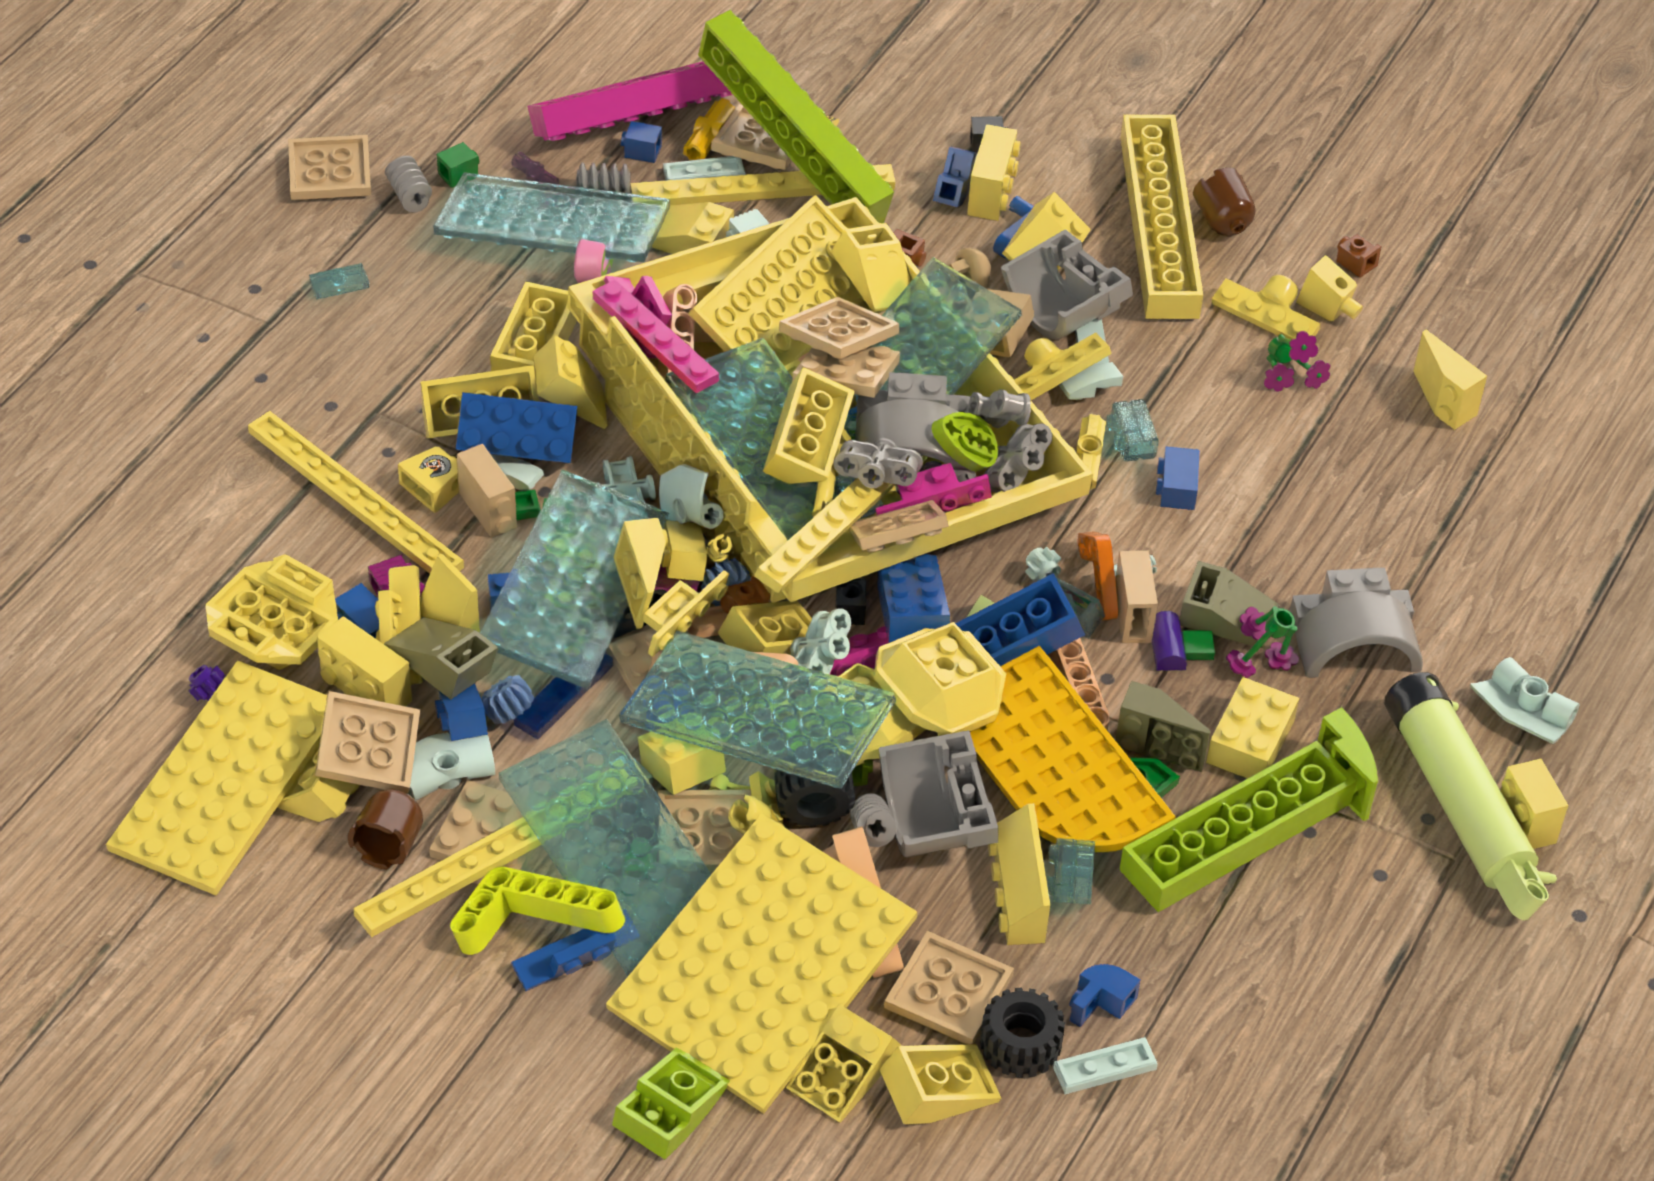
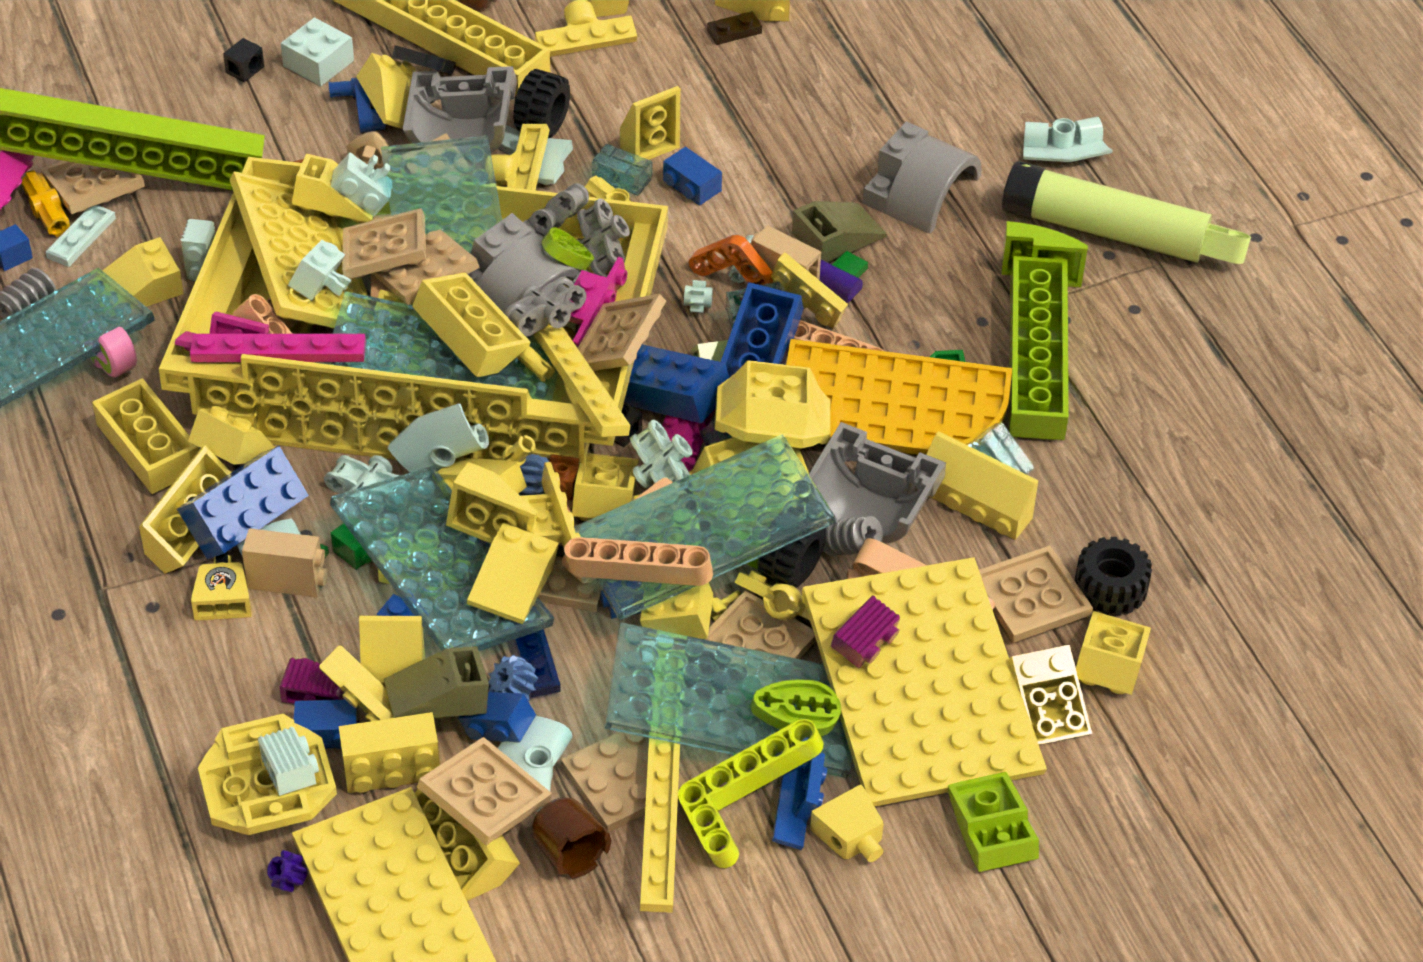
camera: 50 degrees left, 0 degrees up
light yellow plate [248,411,464,574] -> none
light yellow plate [630,164,895,209] -> none
blue brick [933,146,976,207] -> none
light yellow brick [967,124,1021,221] -> none
light aqua tile [1053,1037,1158,1094] -> none
blue brick [1069,964,1141,1027] -> none
olive slope [1115,681,1210,772] -> none
light yellow brick [1206,677,1299,778] -> none
plant [1226,606,1299,678] -> none
magenta plant [1264,331,1331,392] -> none
light yellow brick [1501,759,1569,849] -> none
none -> light aqua brick [258,726,319,796]
none -> light aqua brick [281,17,354,86]
none -> light aqua brick [288,240,351,301]
none -> light aqua brick [331,152,393,216]
none -> black beam [392,45,456,74]
none -> light yellow slope [467,523,559,625]
none -> black tyre [513,68,570,138]
none -> light nougat beam [564,537,713,586]
none -> light yellow slope [620,86,681,165]
none -> dark brown plate [707,11,762,45]
none -> lime piece [750,679,841,737]
none -> light yellow plate [771,252,848,329]
none -> light yellow torso [810,784,884,862]
none -> magenta brick [831,595,900,668]

